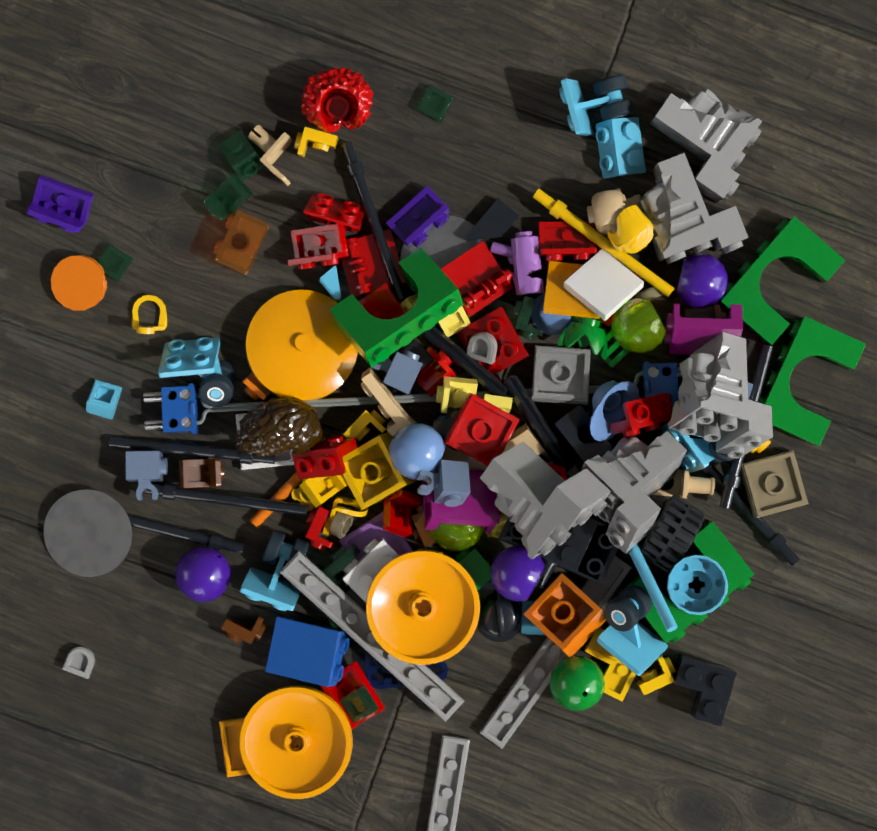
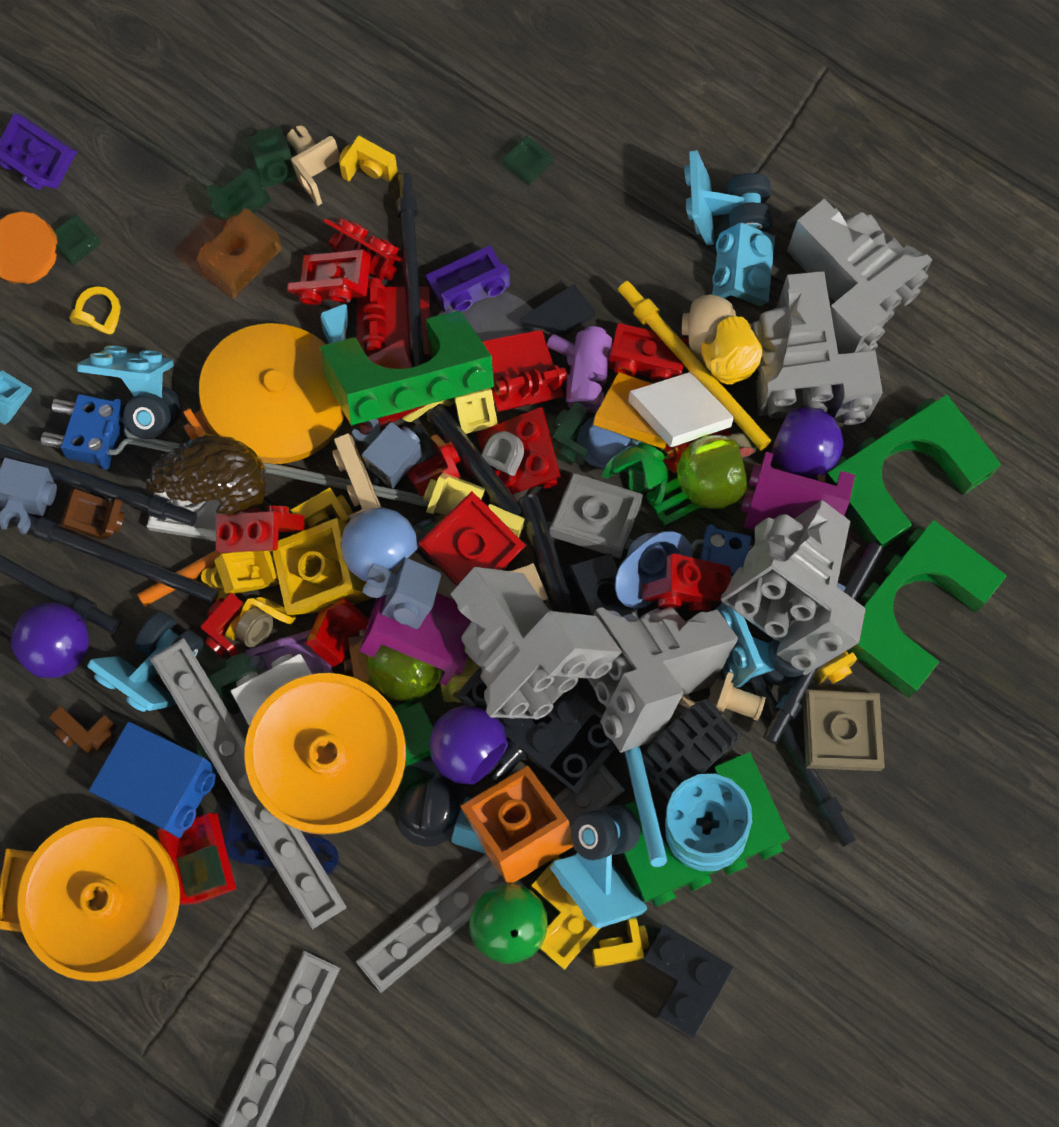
camera: 15 degrees right, 15 degrees down
red hair [301,67,373,133] -> none

